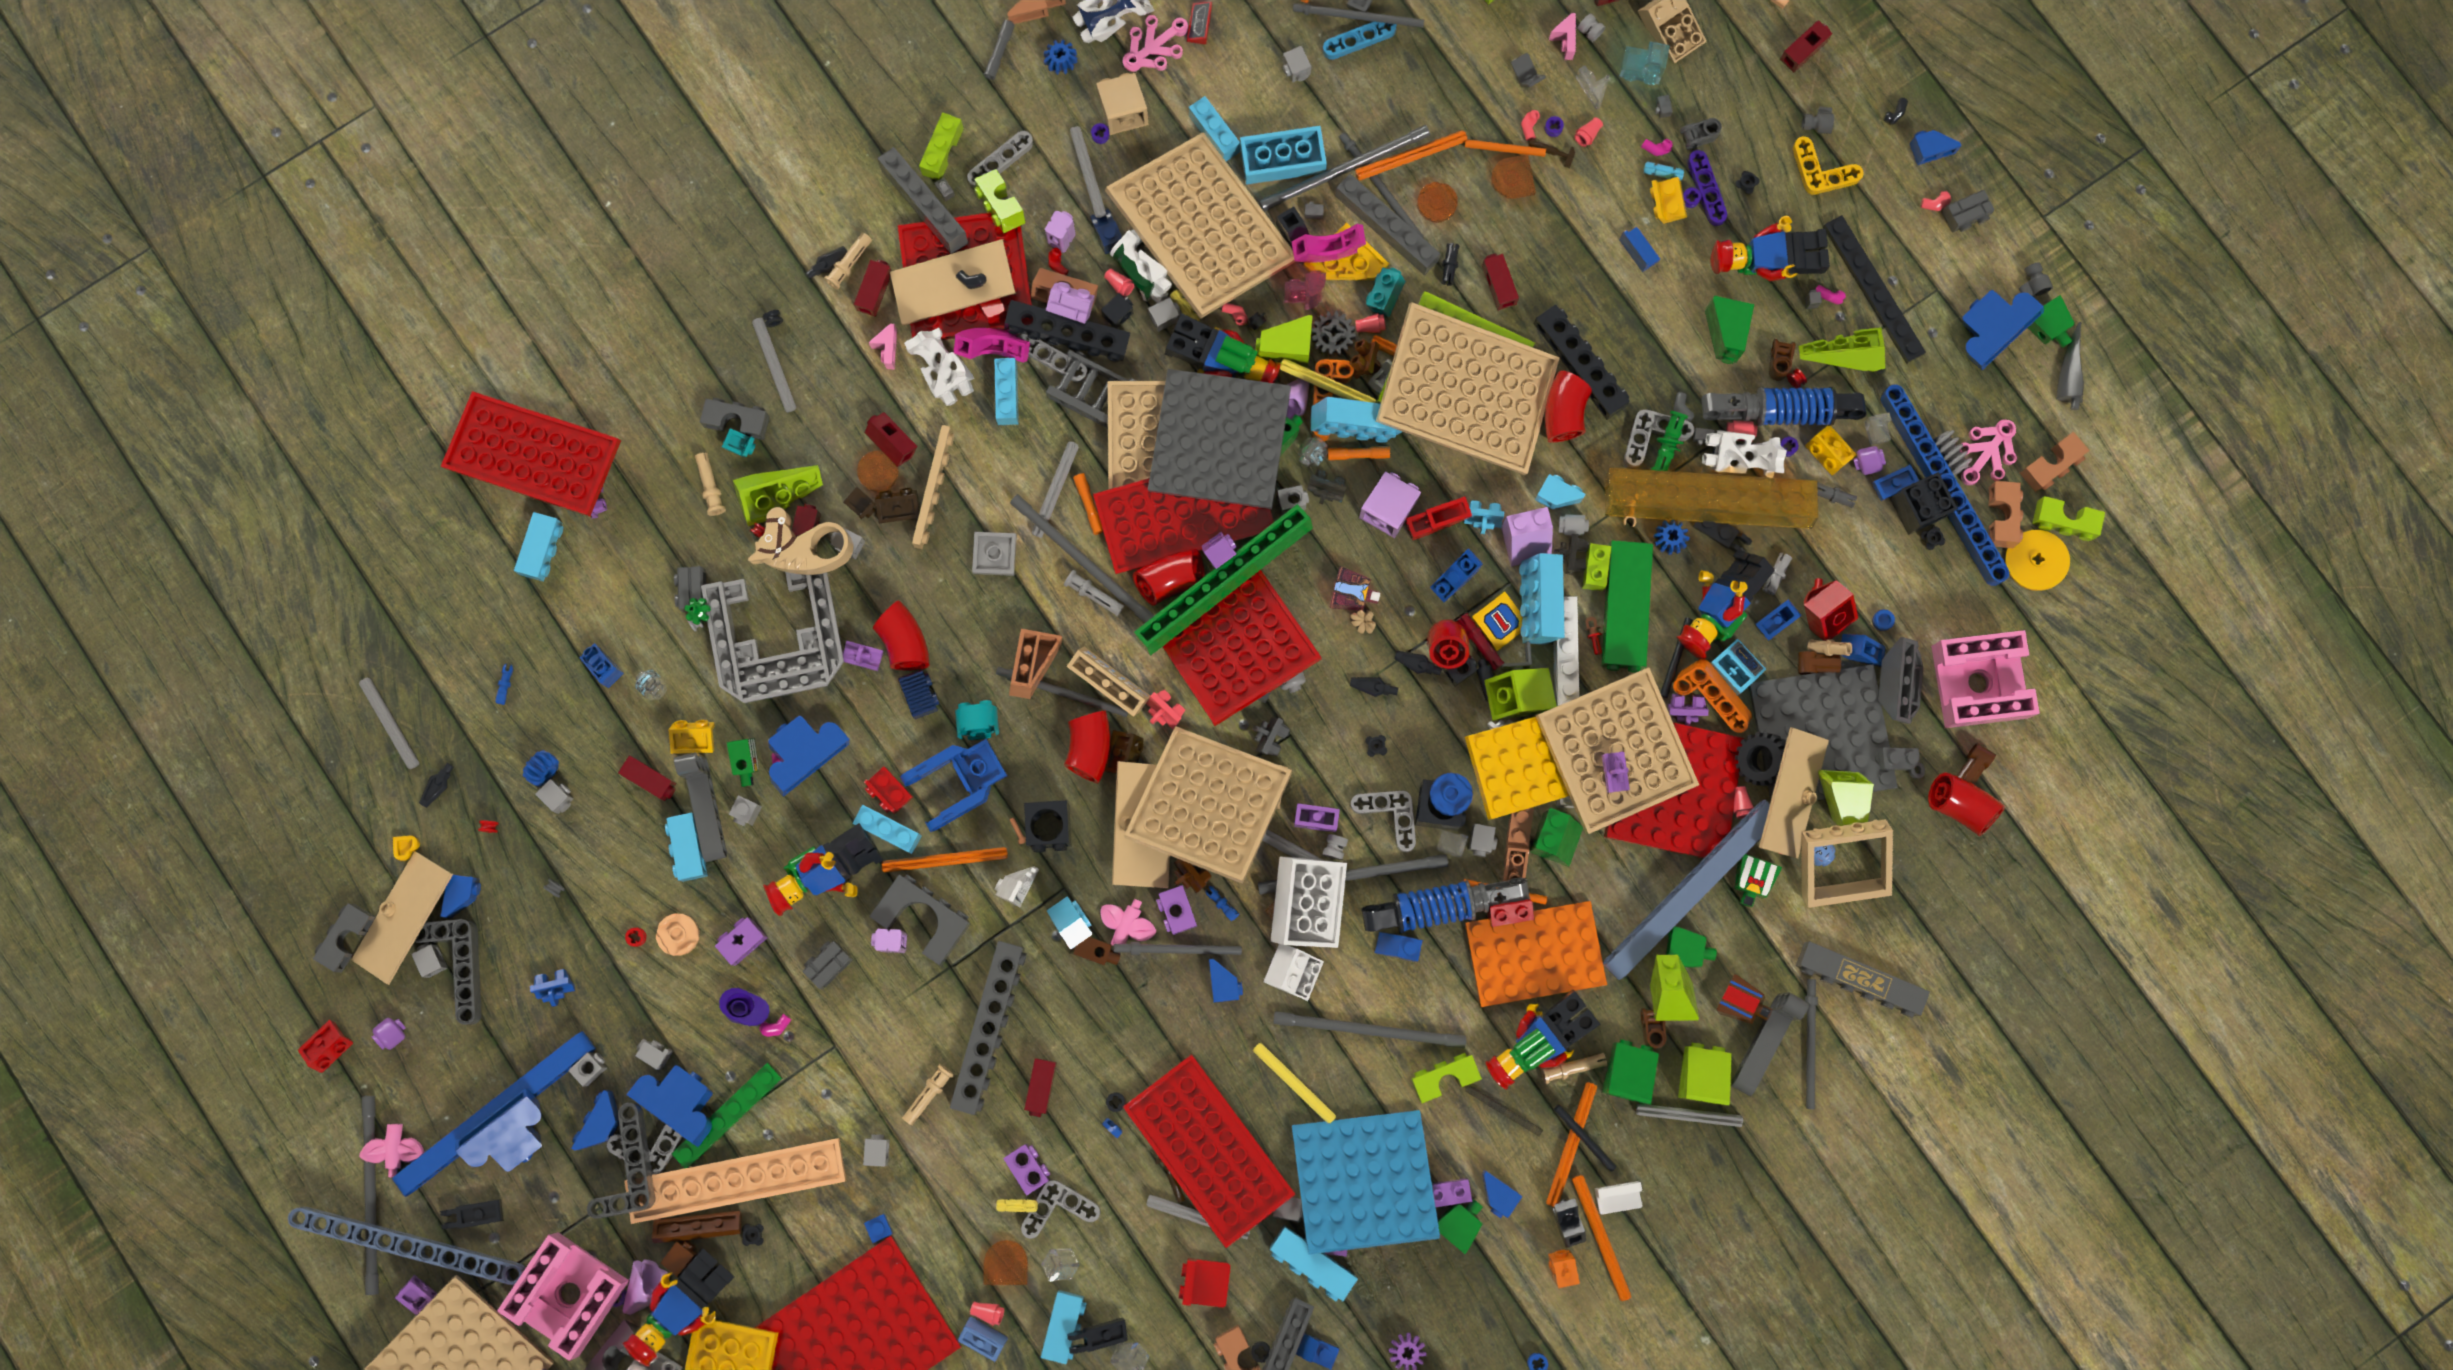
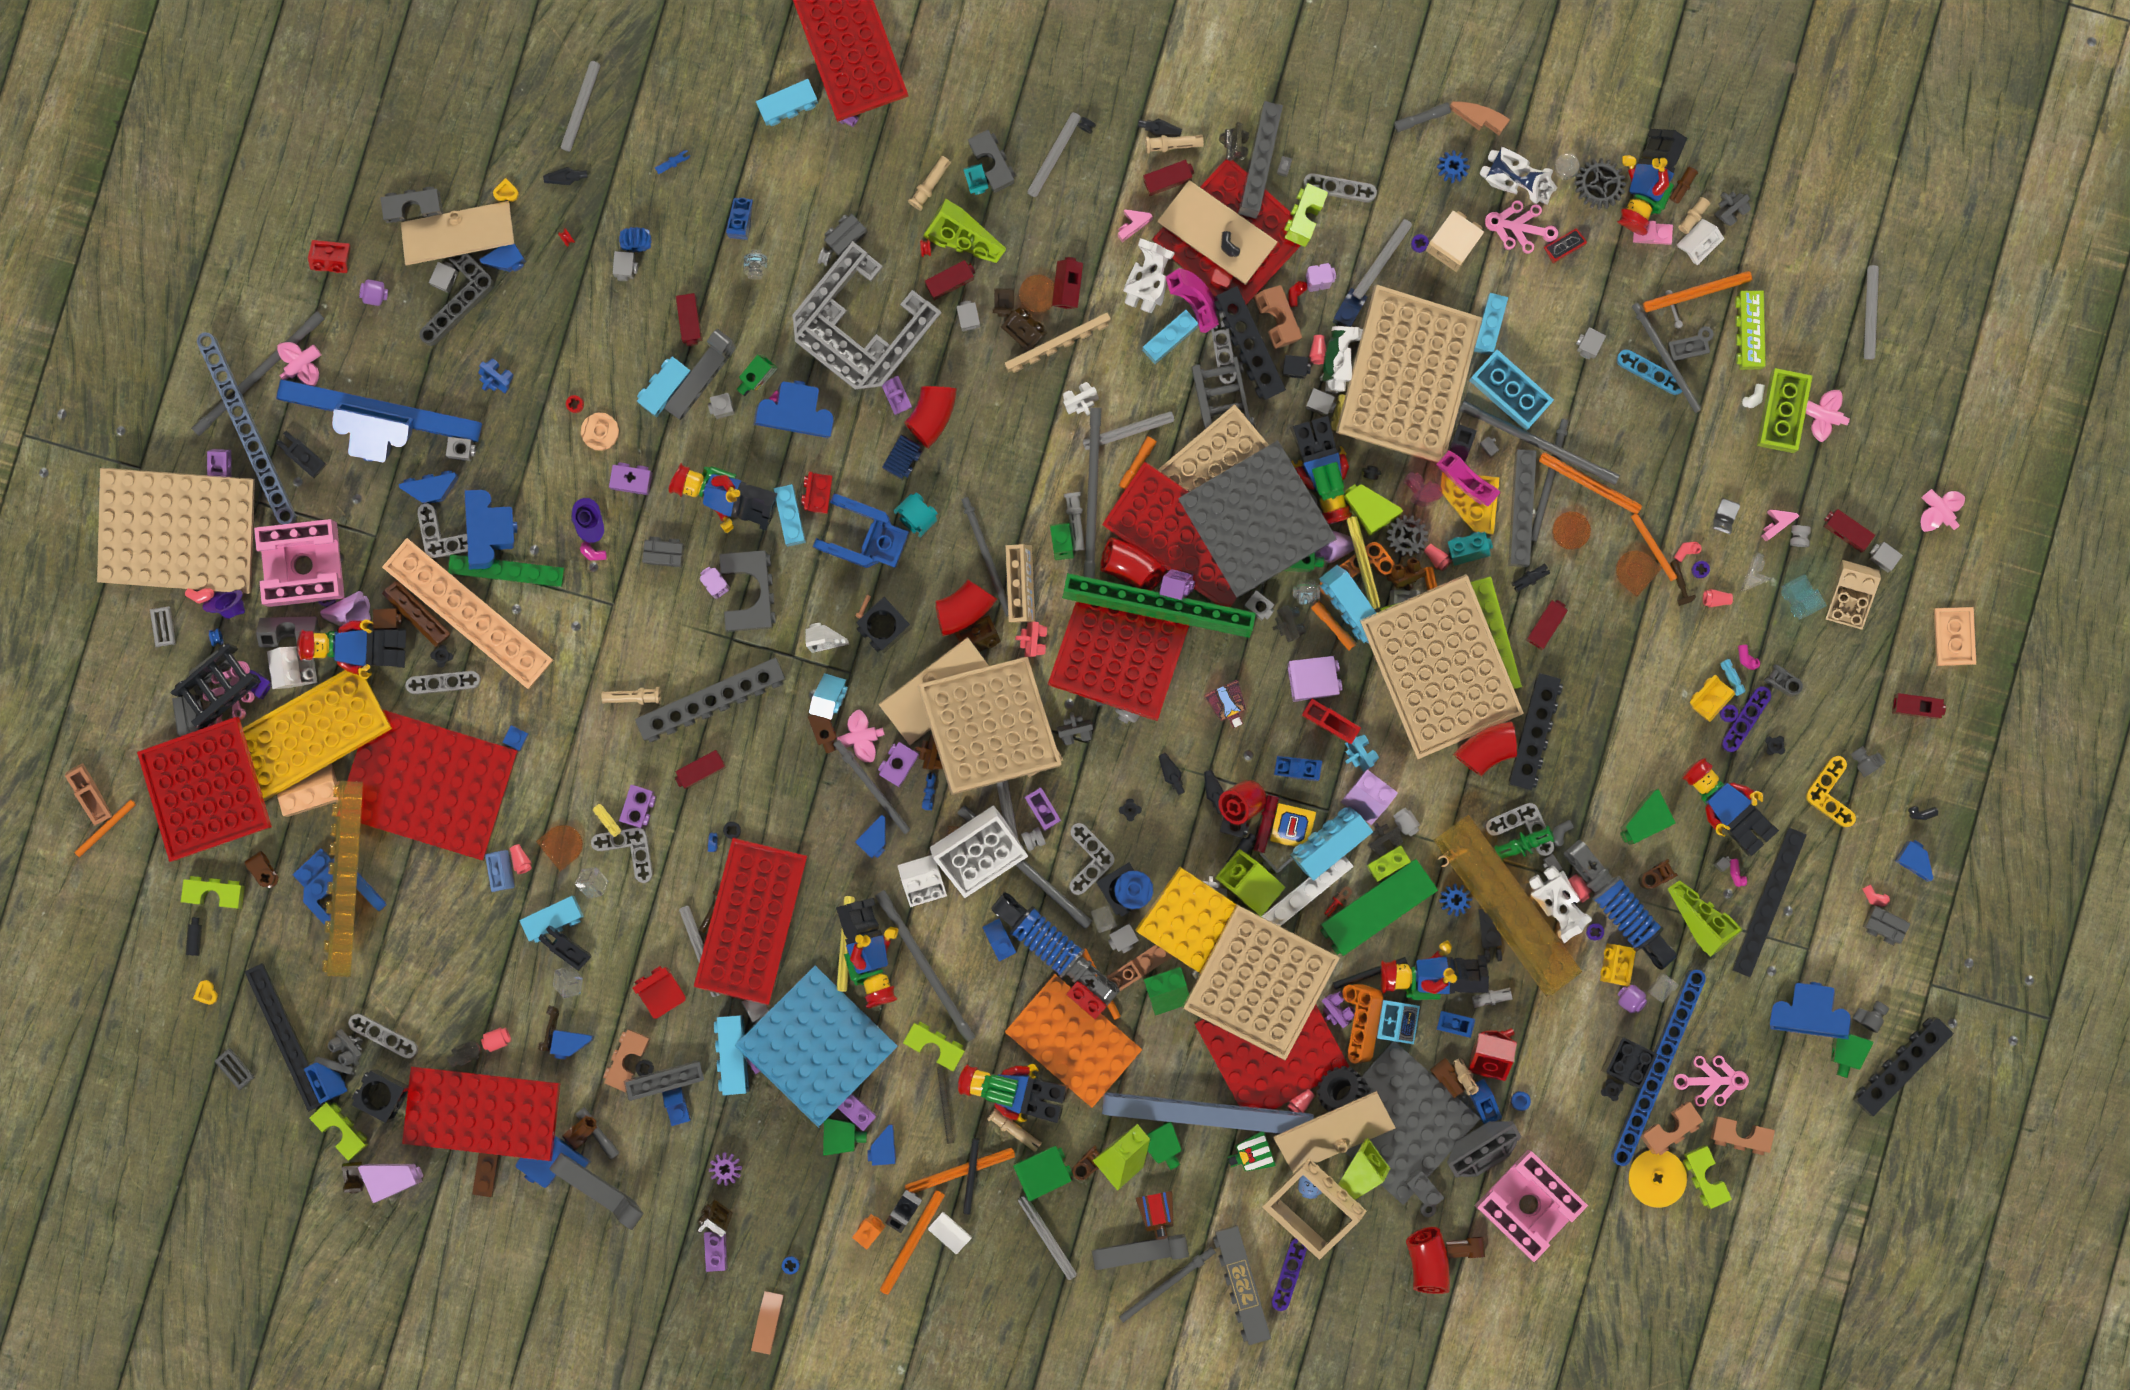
camera: 55 degrees right, 5 degrees up
dark grey bush [543,878,565,898] -> none
dark grey beam [587,1103,655,1218] -> none
light grey brick [635,1039,673,1070] -> none
yellow bracket [668,720,715,754] -> none
green plant [684,598,711,625] -> none
tan animal [748,507,853,575] -> none
light grey brick [863,1134,890,1167] -> none
orange axle [881,847,1008,872] -> none
lime arch [919,112,964,181] -> none
light grey plate [972,532,1017,576] -> none
nougat wedge [1009,629,1063,699] -> none
lavender brick [1046,282,1095,324] -> none
coral arm [1222,303,1248,326] -> none
tan plant [1350,610,1376,634] -> none
medium azure slope [1535,474,1586,510] -> none
medium lavender hips [1602,752,1630,793] -> none
blue panel [1619,227,1660,272] -> none
flat silver piece [1655,95,1673,118] -> none
lime slope [1678,1043,1732,1105] -> none
red bush [1787,368,1807,389] -> none
dark grey pin [1813,482,1857,508] -> none
blue plate [1872,464,1919,501] -> none
light grey piece [1933,430,1973,476] -> none
dark grey piece [2056,322,2084,410] -> none
none -> light grey beam [405,671,481,694]
none -> piece [836,898,898,1008]
none -> green torso [1050,522,1074,561]
none -> white hips [1063,382,1099,415]
none -> clear smoke hips [1219,122,1249,161]
none -> dark purple beam [1272,1238,1307,1311]
none -> black brick [1853,1017,1954,1117]

